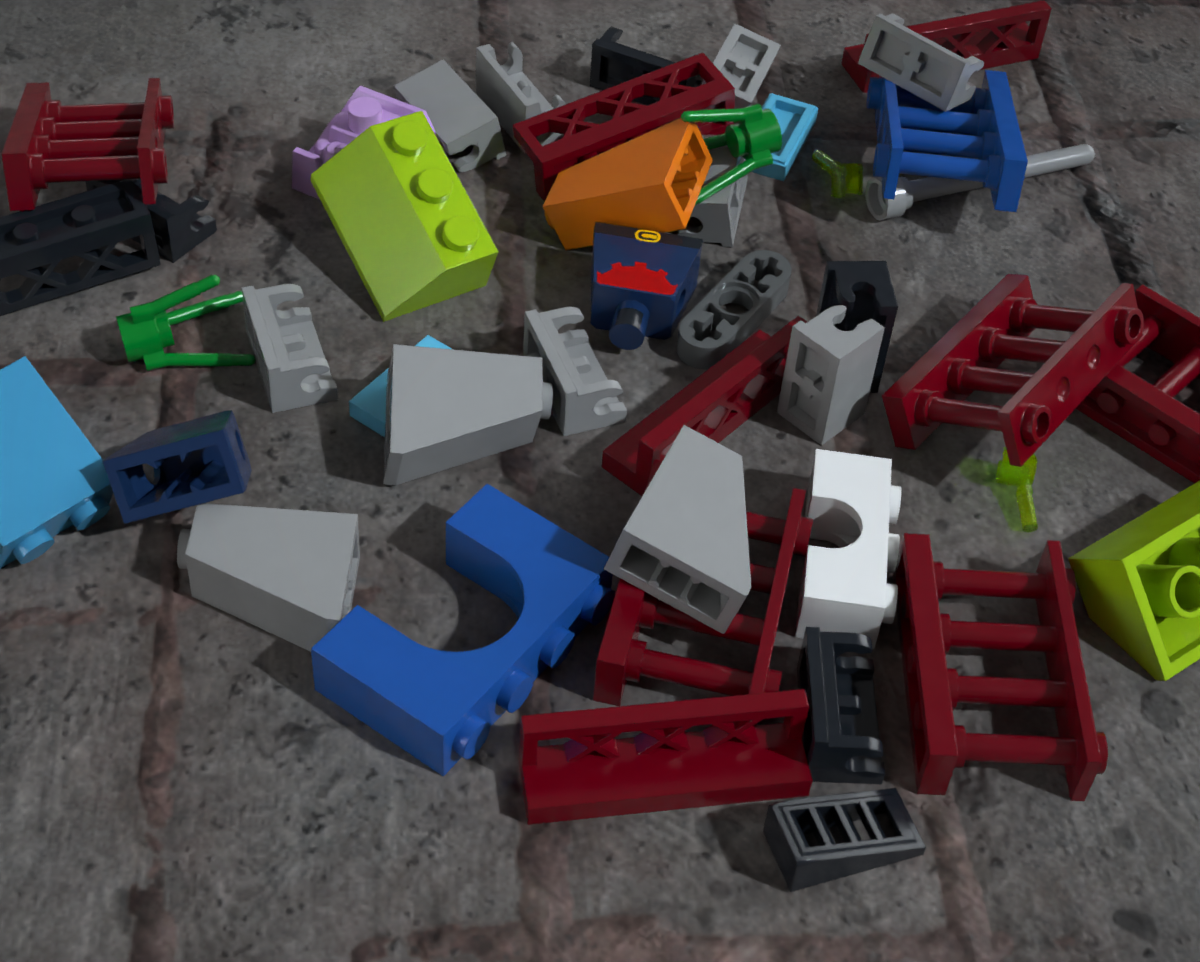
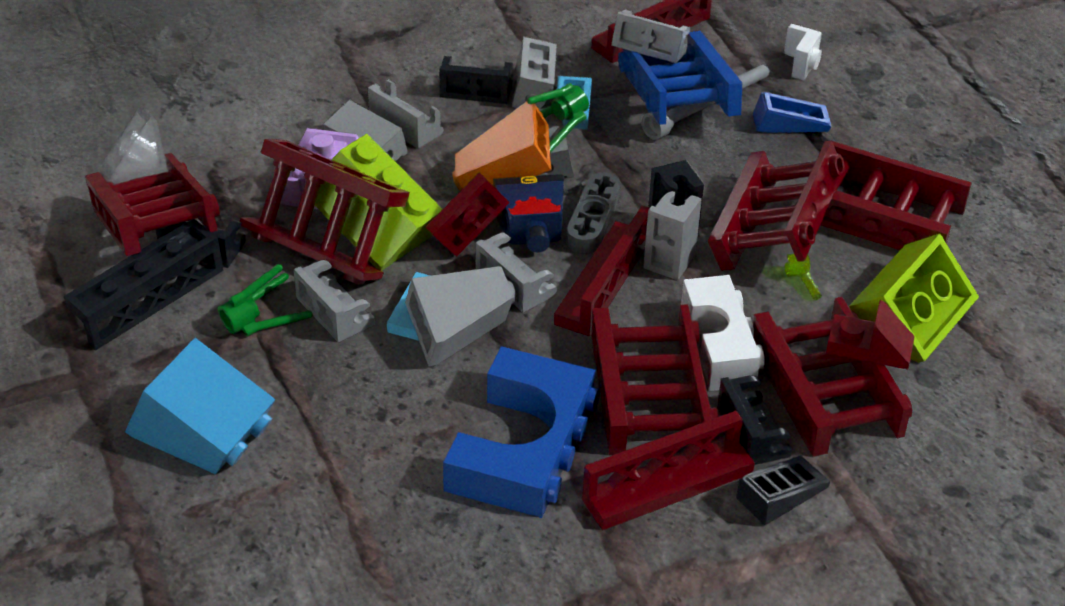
camera: 15 degrees left, 5 degrees down
dark blue torso [102,410,252,524] -> none
light grey slope [177,503,360,652] -> none
dark red fence [513,52,735,202] -> none
light grey slope [604,425,751,634] -> none
clear neon green hand [812,149,864,198] -> none
none -> clear slope [101,105,168,183]
none -> dark red fence [239,139,410,284]
none -> dark red bracket [426,172,510,257]
none -> blue slope [753,92,831,133]
none -> white bracket [784,24,822,81]
none -> dark red slope [826,300,915,370]

